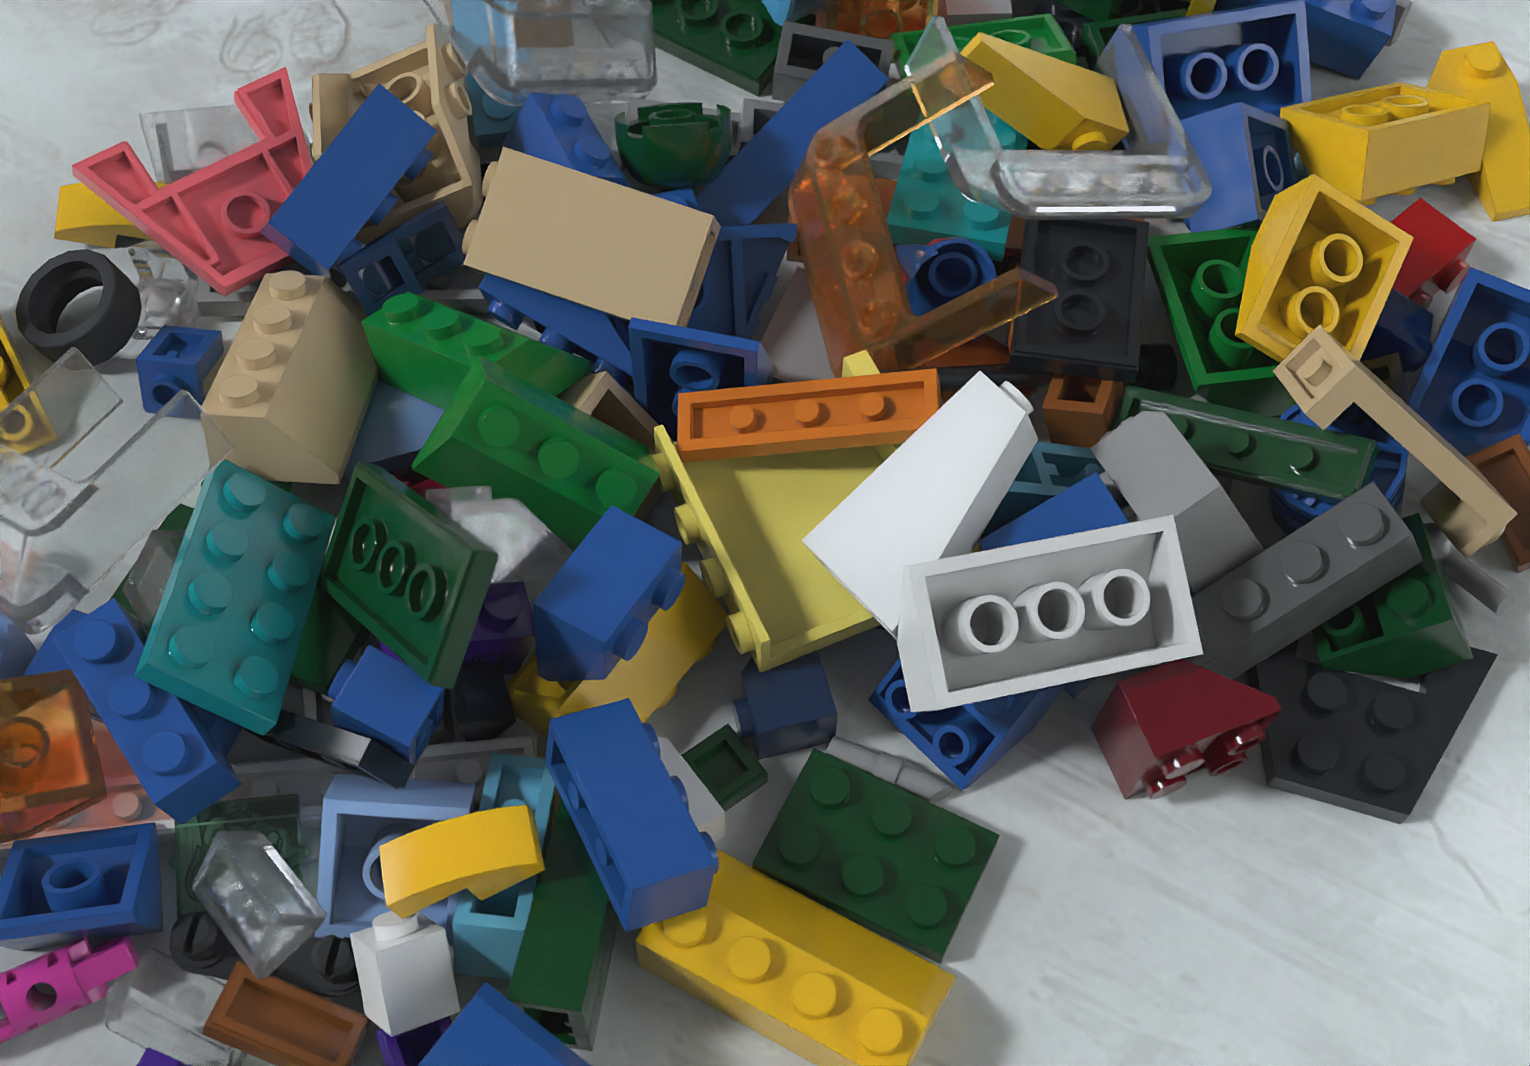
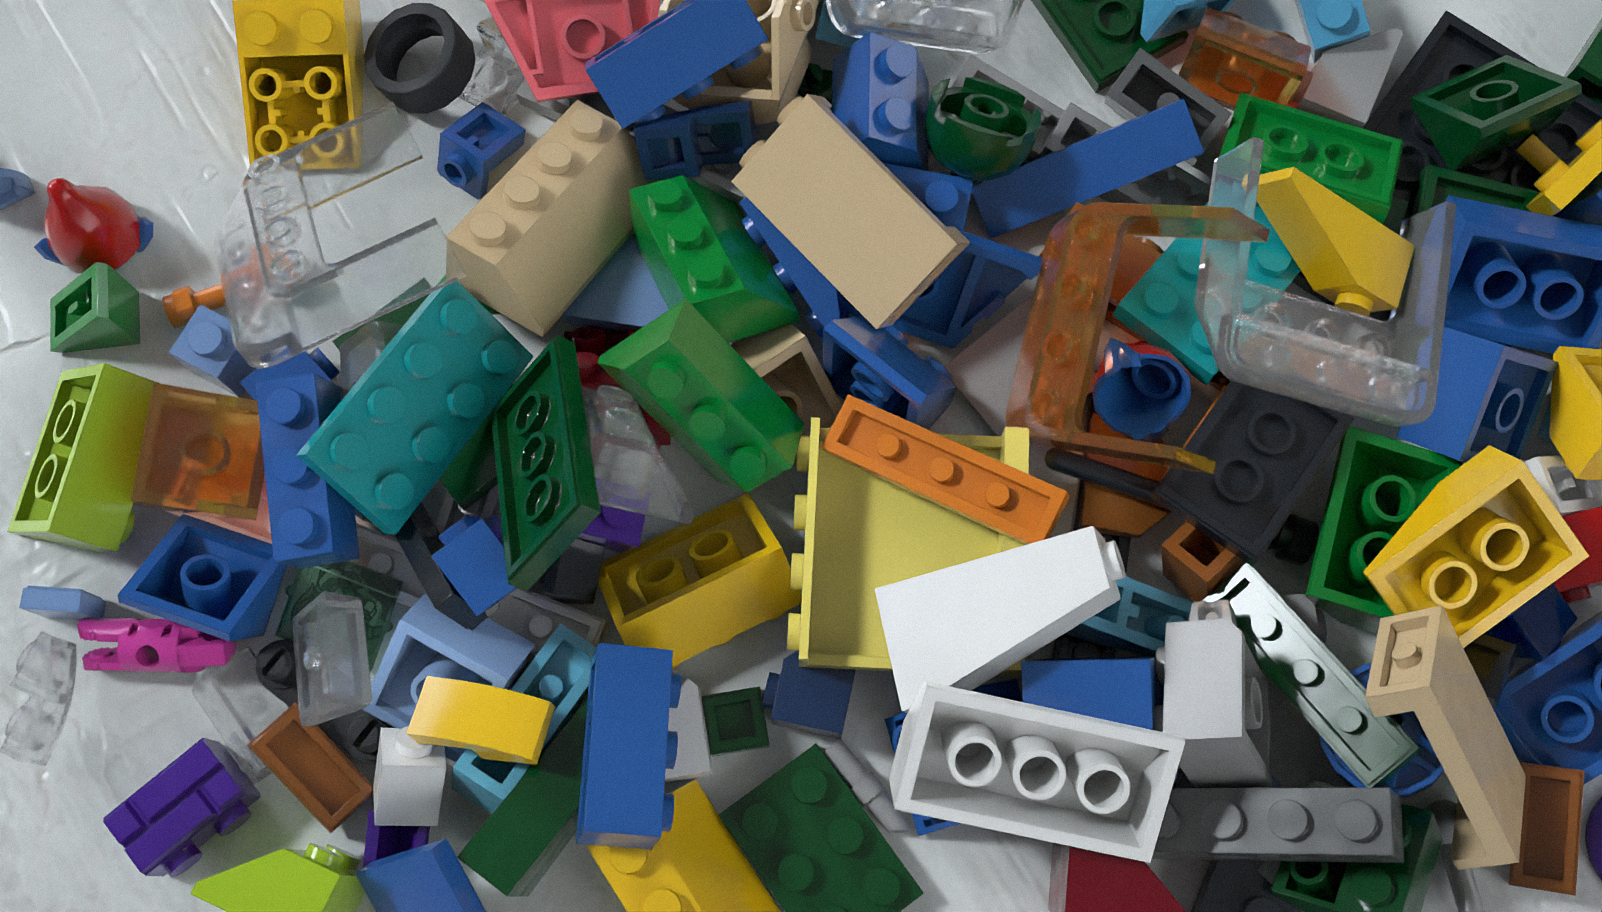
camera: 30 degrees right, 15 degrees up
blue slope [533,505,686,682] -> none

